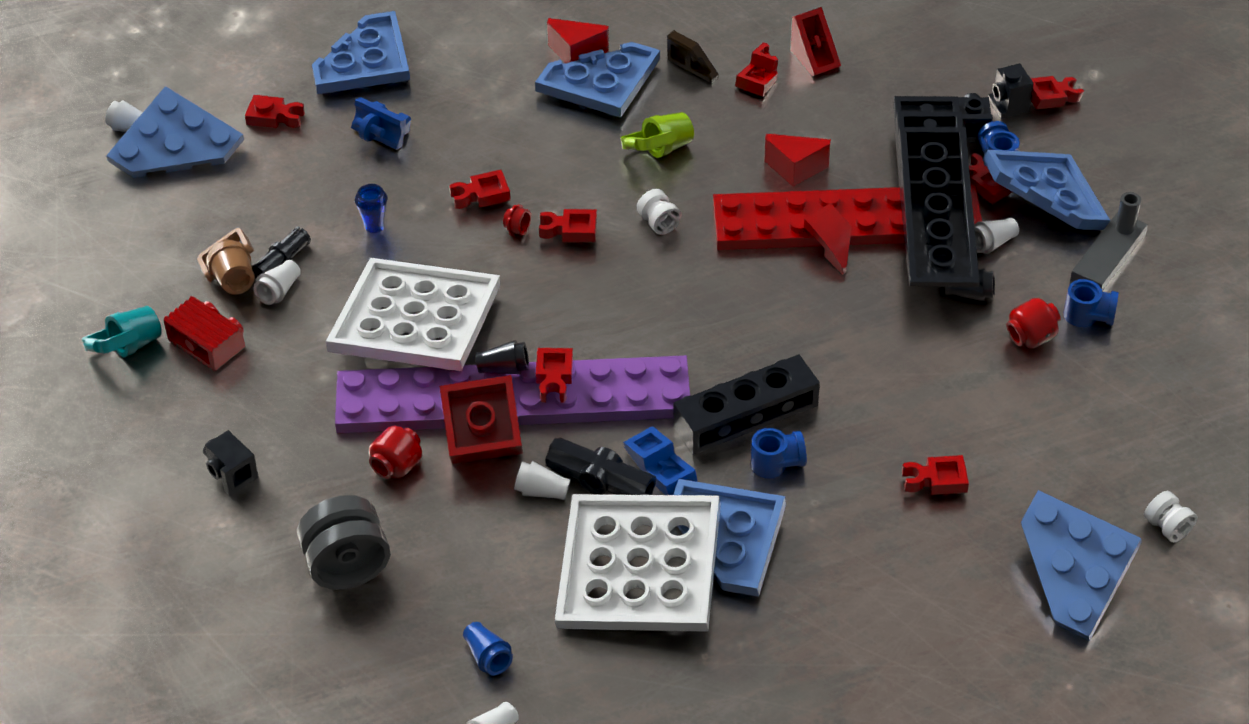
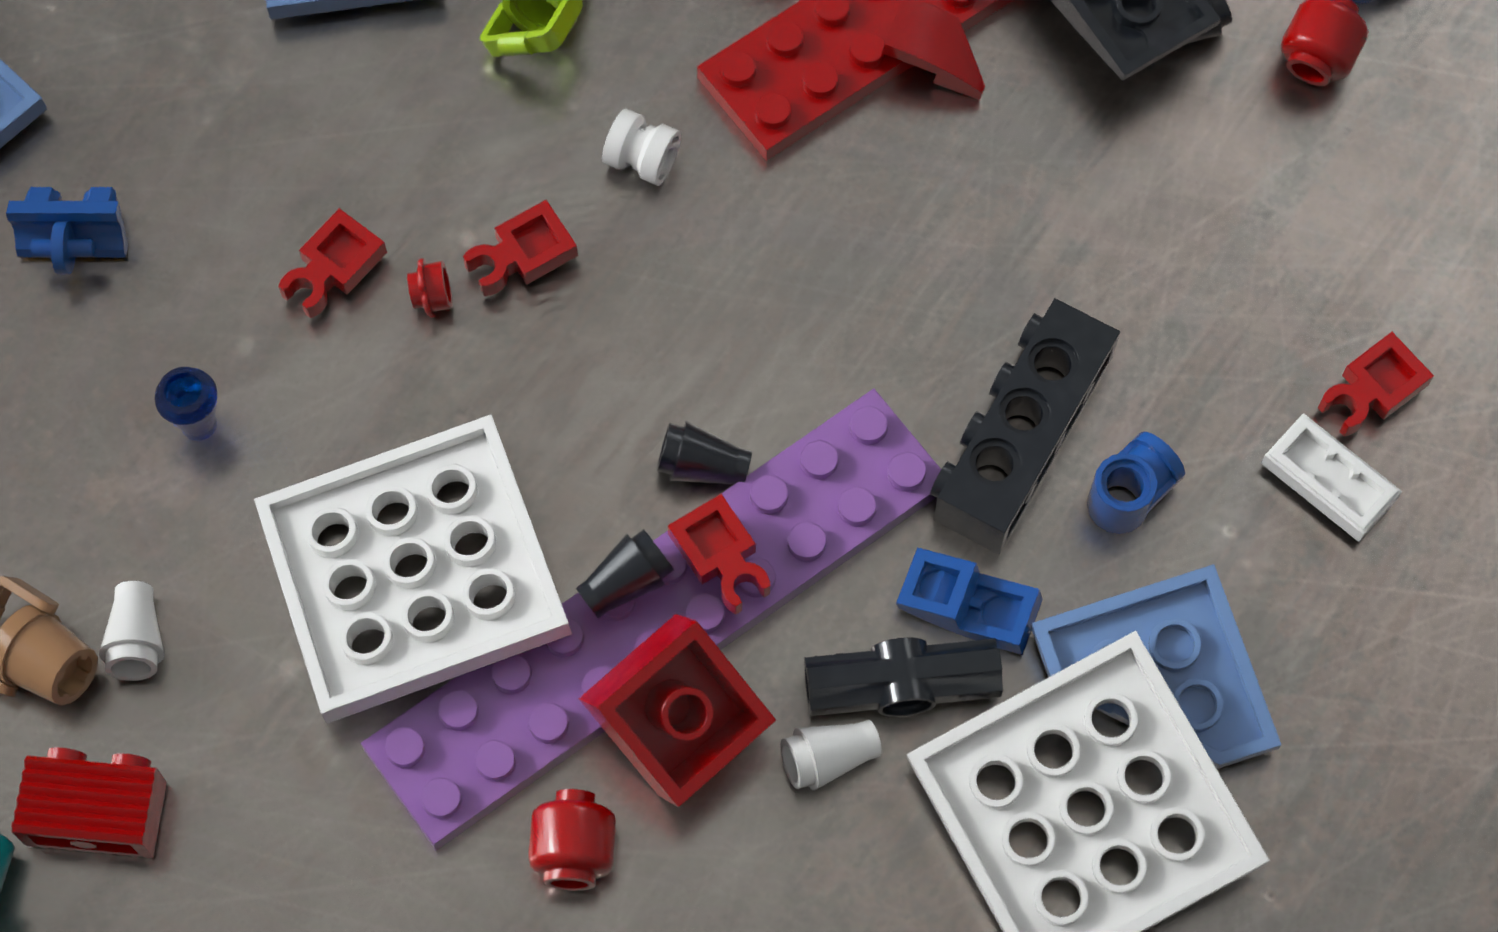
camera: 35 degrees left, 20 degrees up
black pin [252,226,311,278] -> none
none -> black cone [657,421,752,485]
none -> white plate [1261,413,1402,542]

